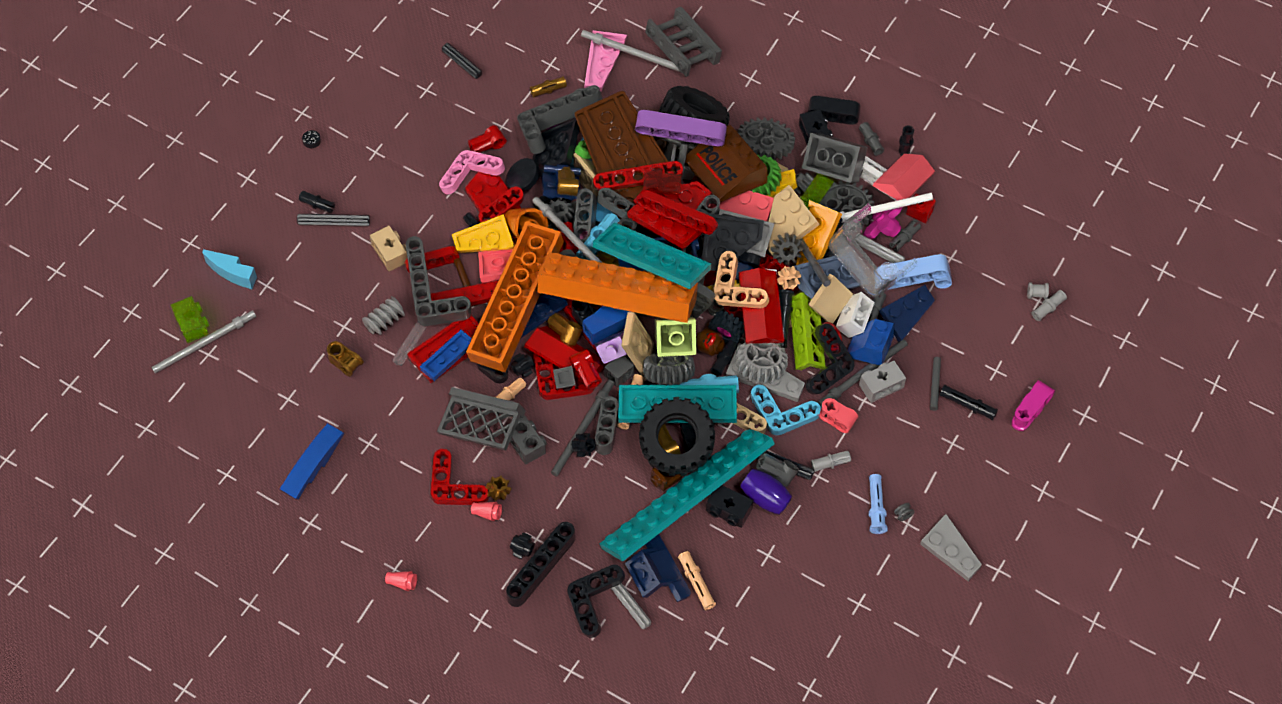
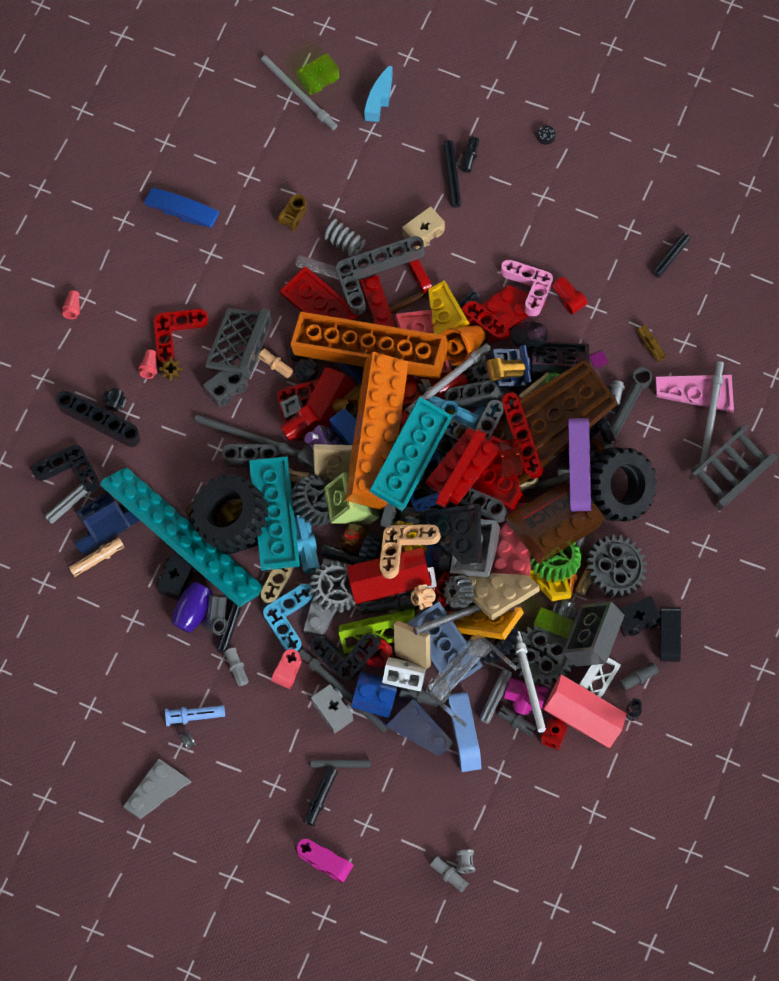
camera: 85 degrees right, 10 degrees up
blue plate [420,330,472,381] -> none
dark grey beam [517,85,603,154] -> none
black gear [571,433,596,457] -> none

